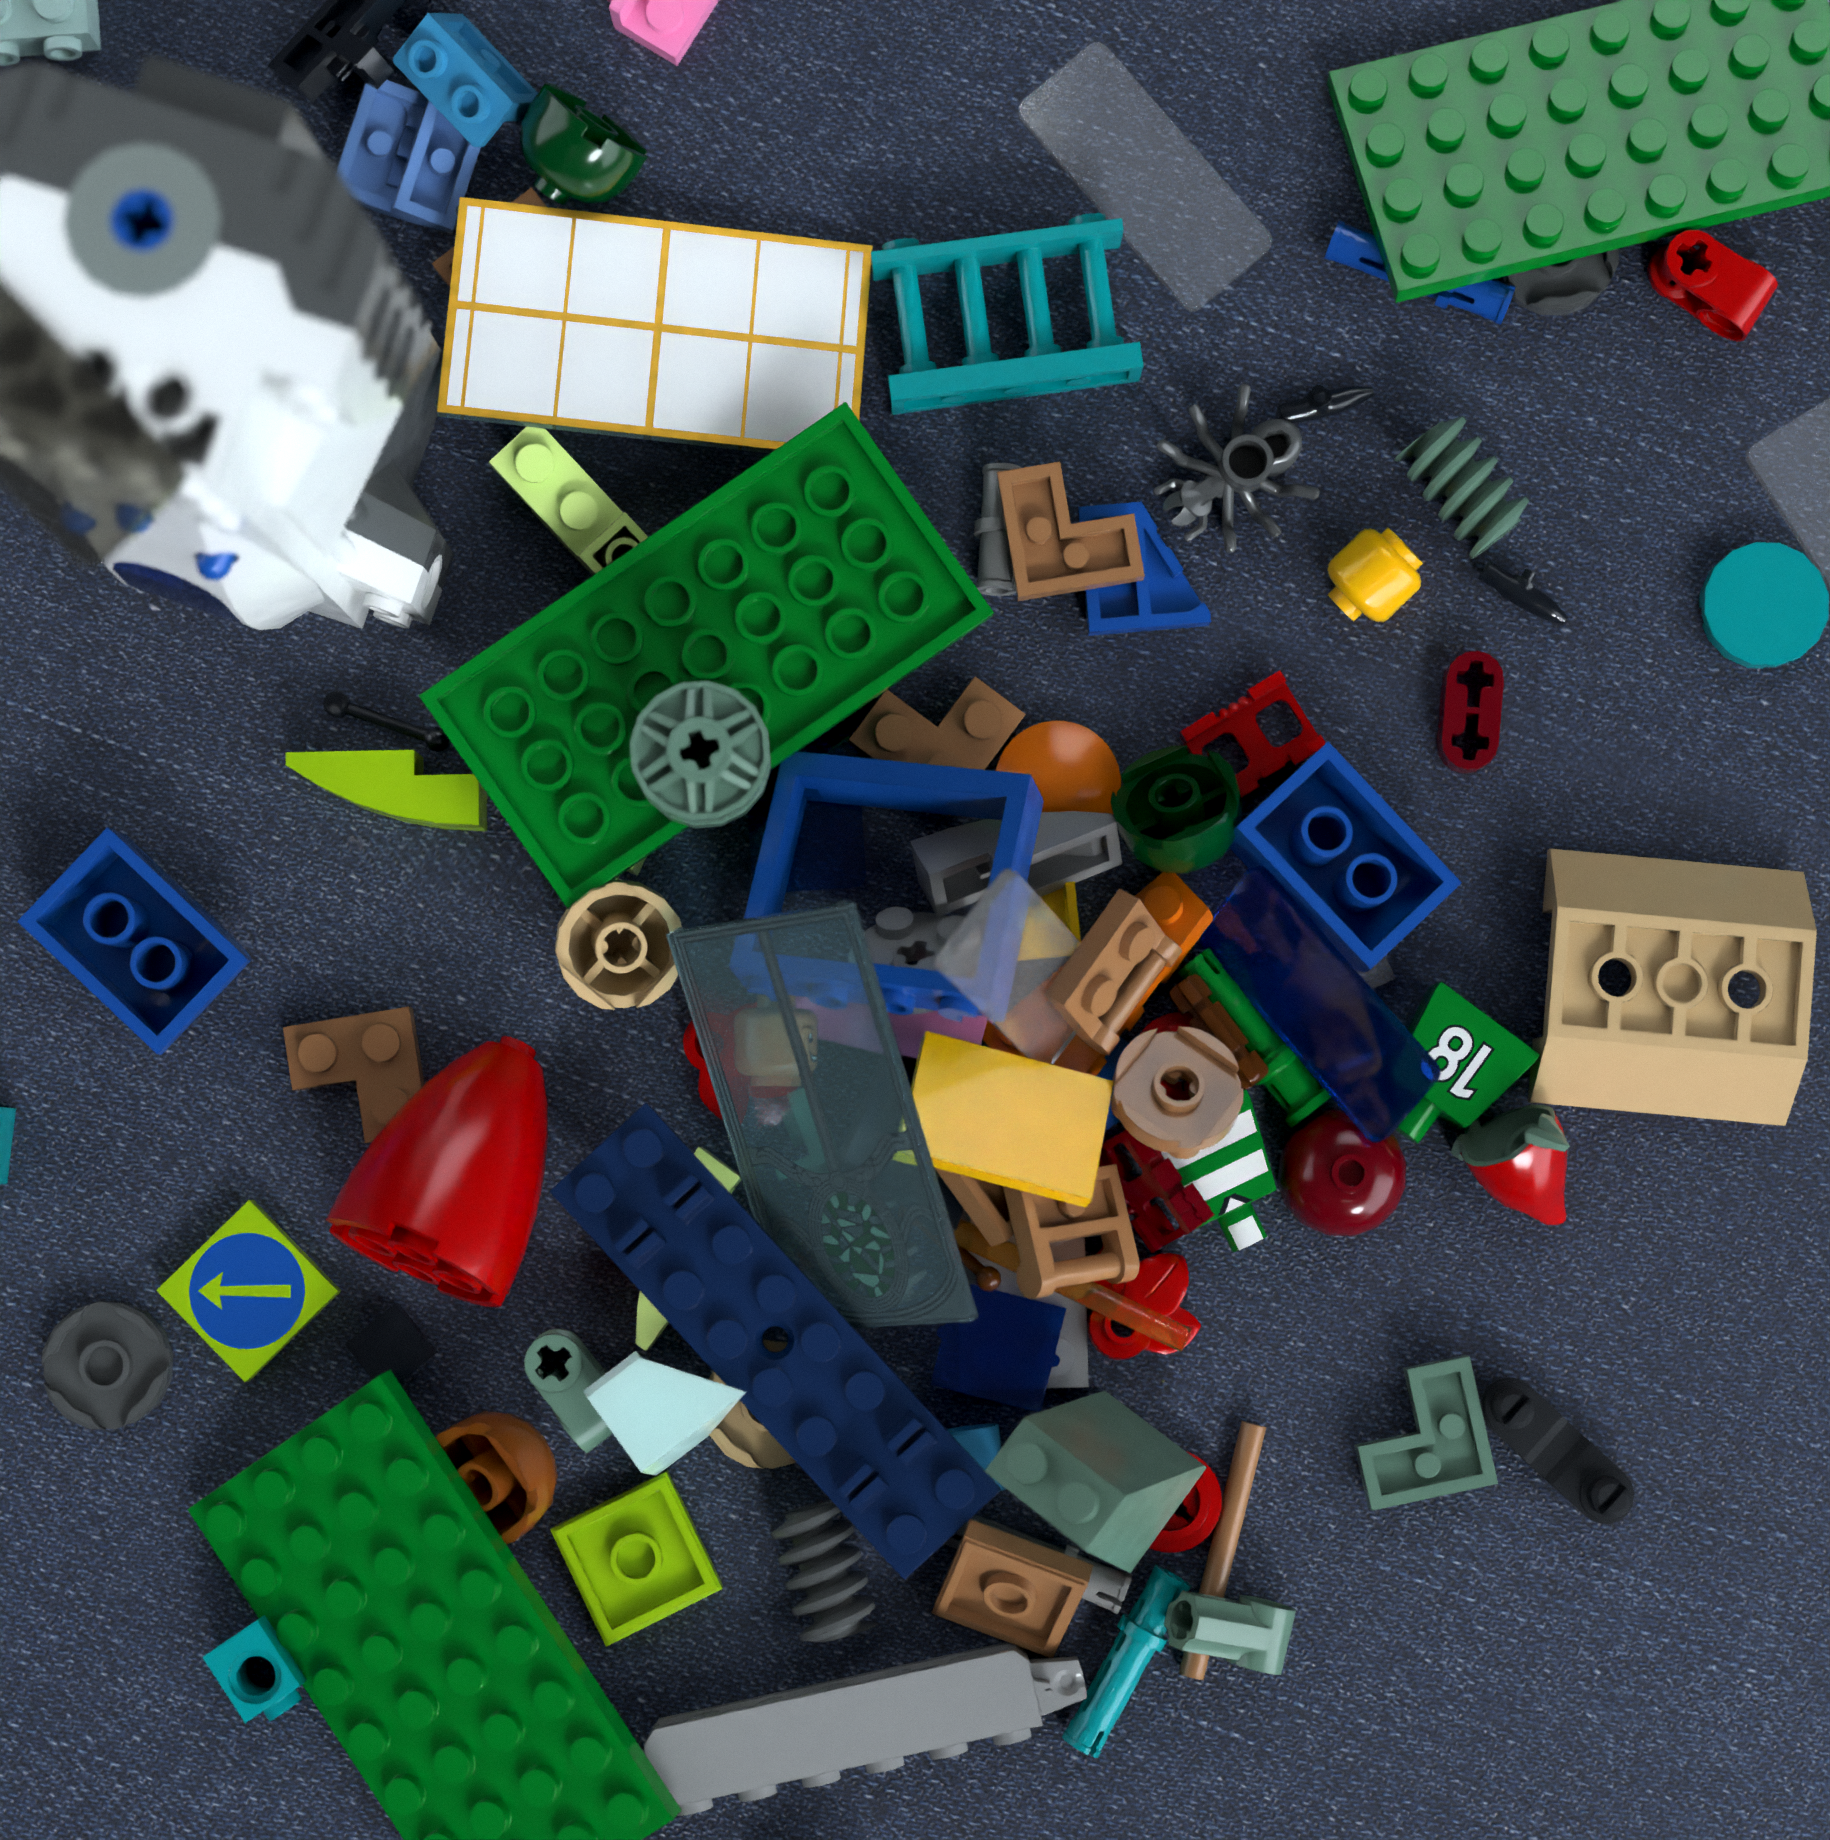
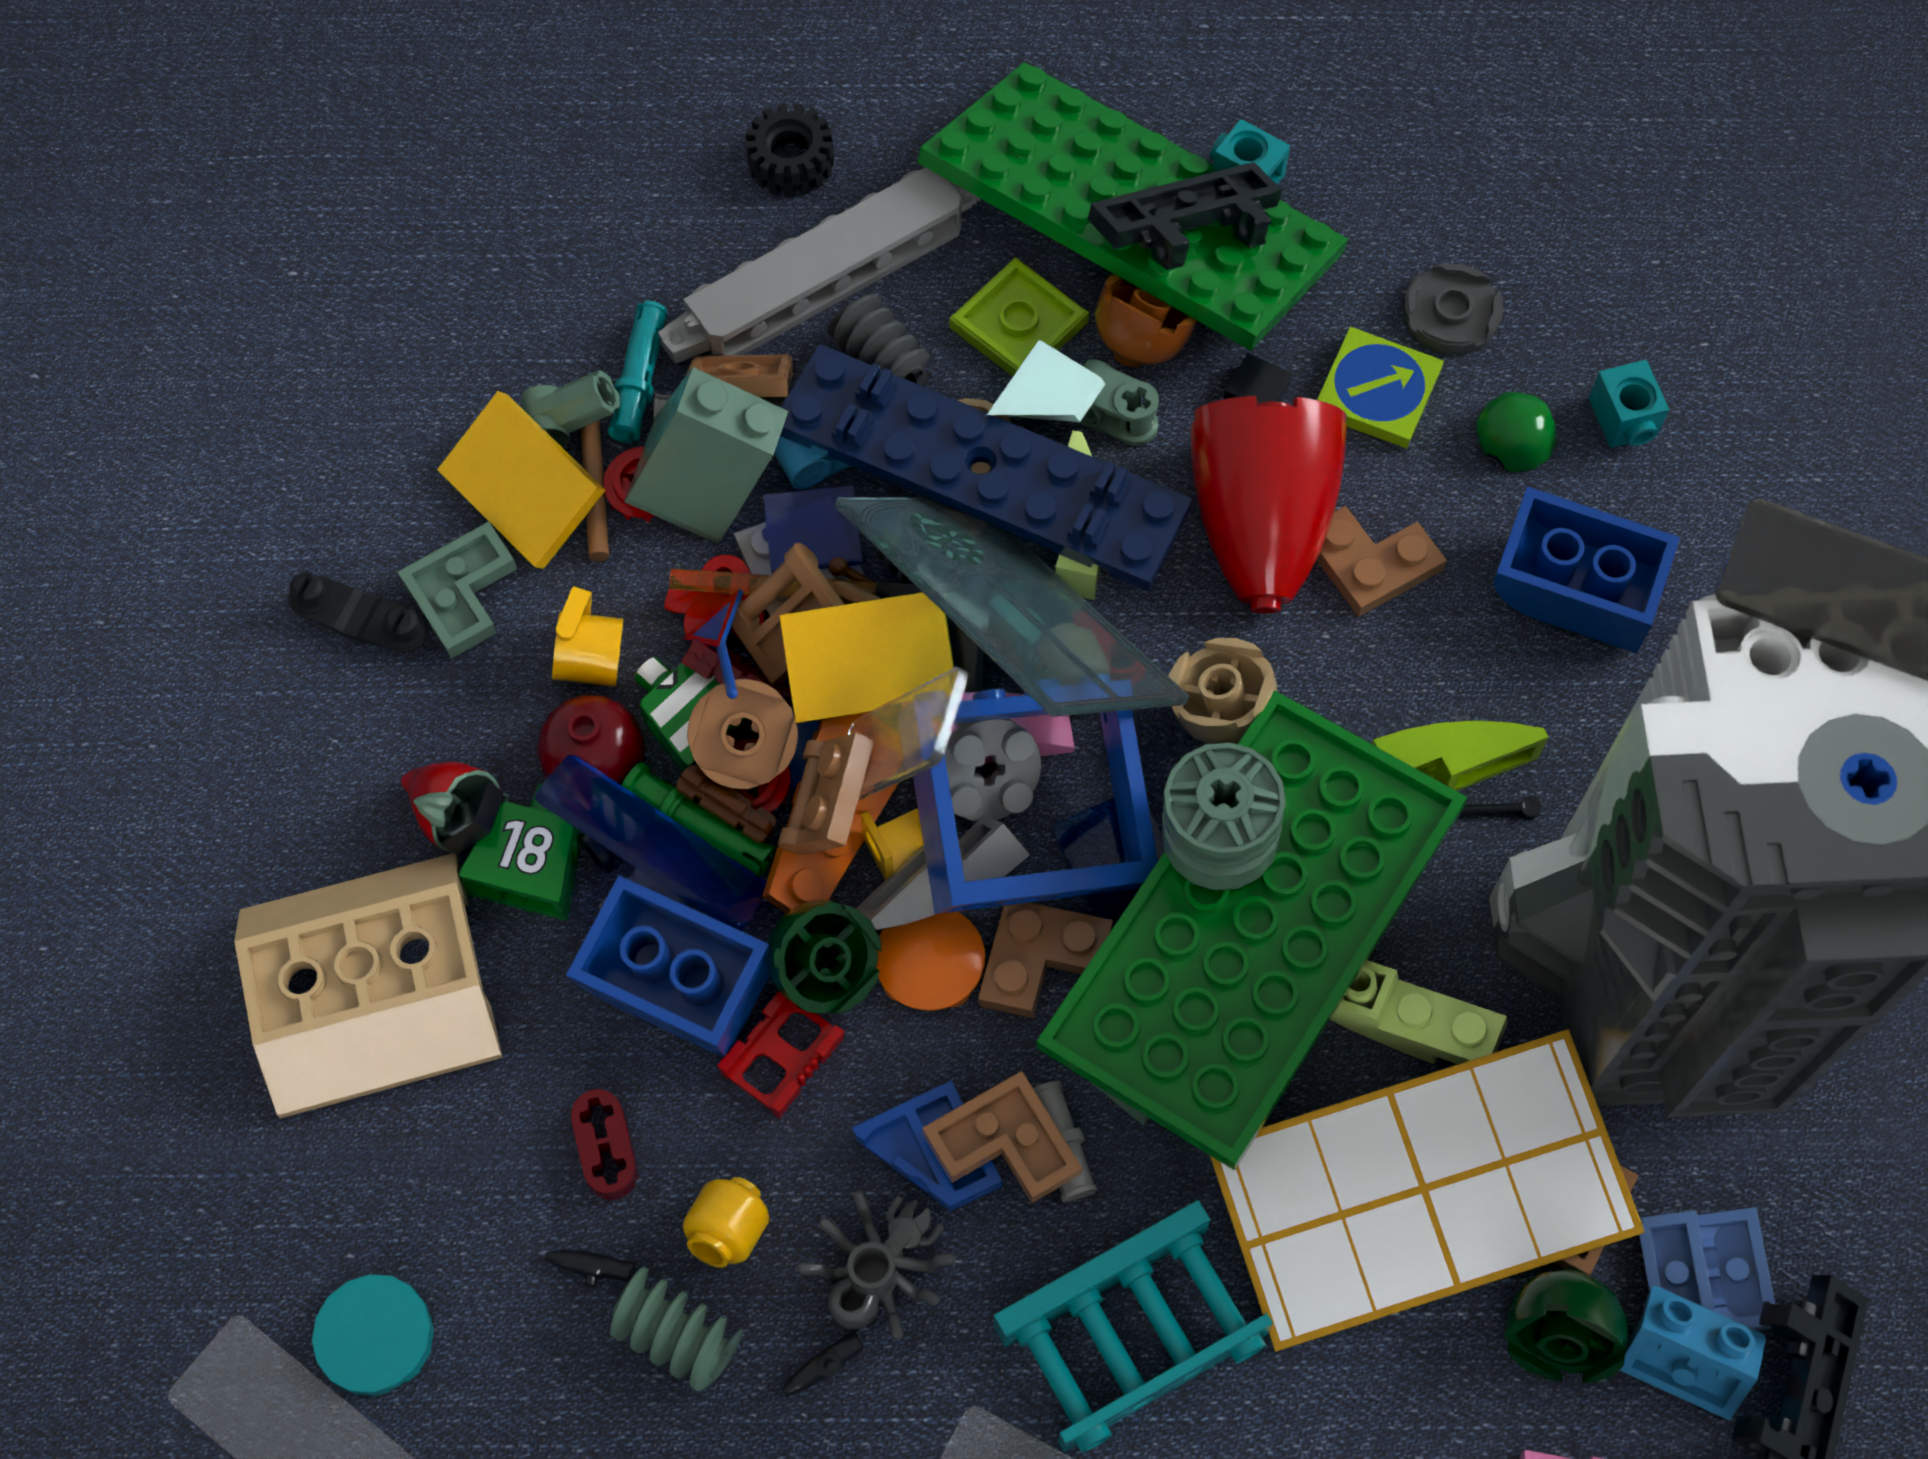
camera: 160 degrees right, 20 degrees down
none -> yellow tile [437,391,606,569]
none -> black tile [442,782,504,855]
none -> yellow piece [552,586,624,687]
none -> piece [682,588,744,699]
none -> black hinge [1088,162,1282,270]
none -> green hair [1476,391,1556,472]

